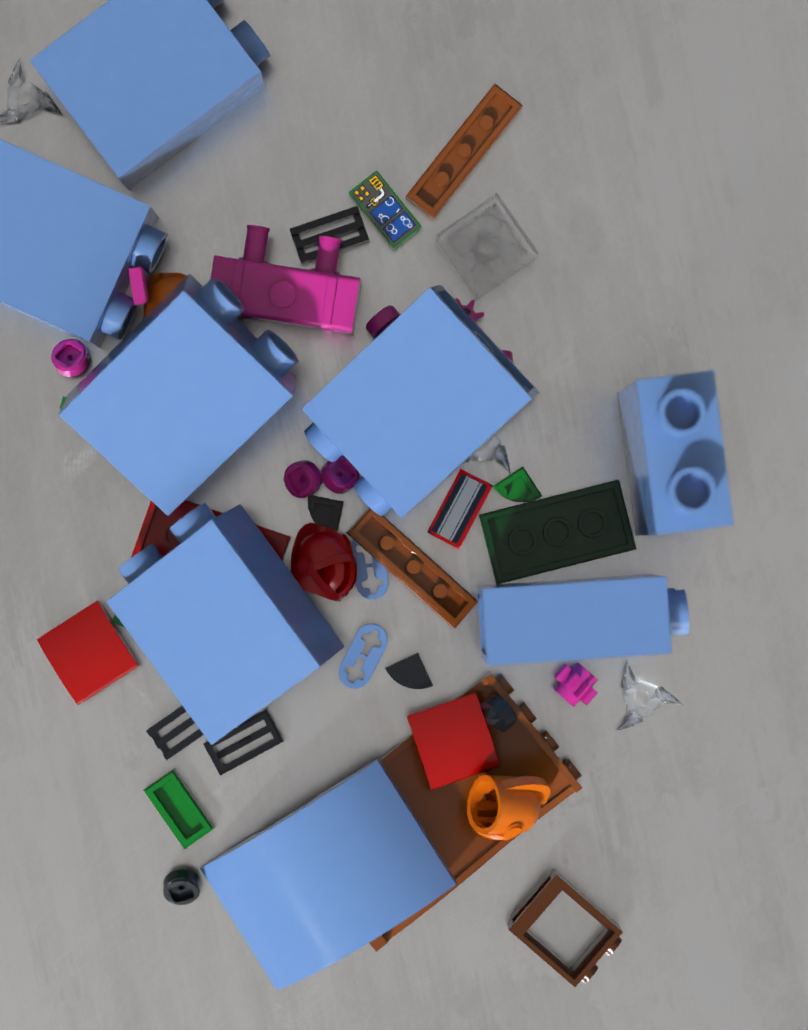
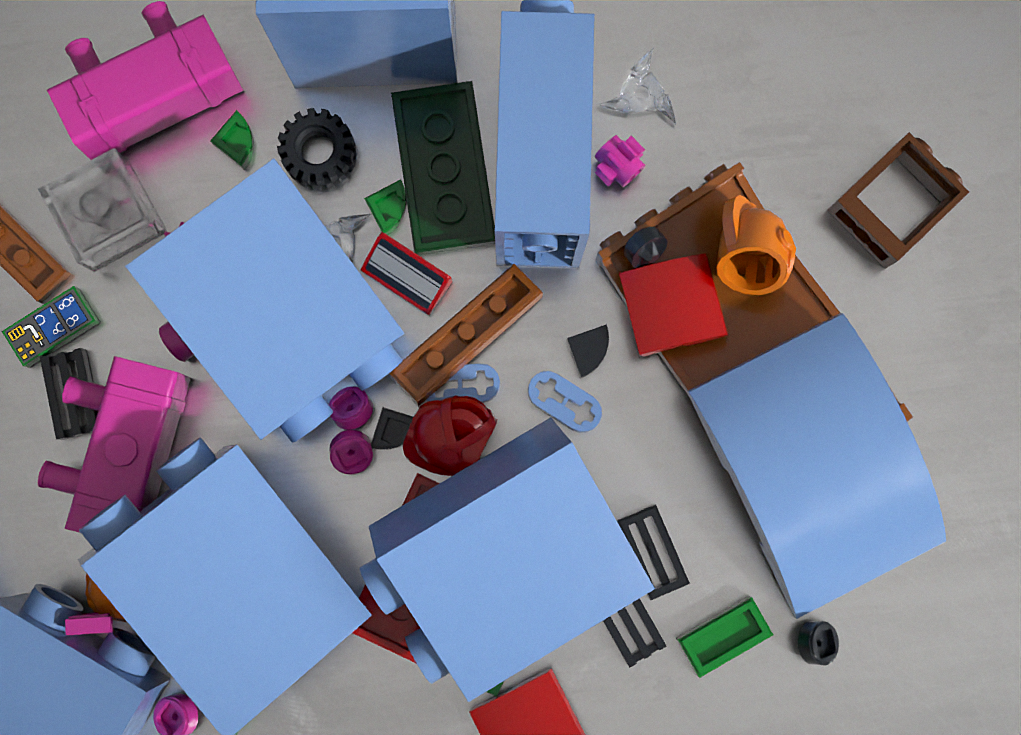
camera: 90 degrees left, 5 degrees down
none -> dark pink piece [47,1,243,163]
none -> green tile [210,110,254,170]
none -> black tyre [277,108,357,190]

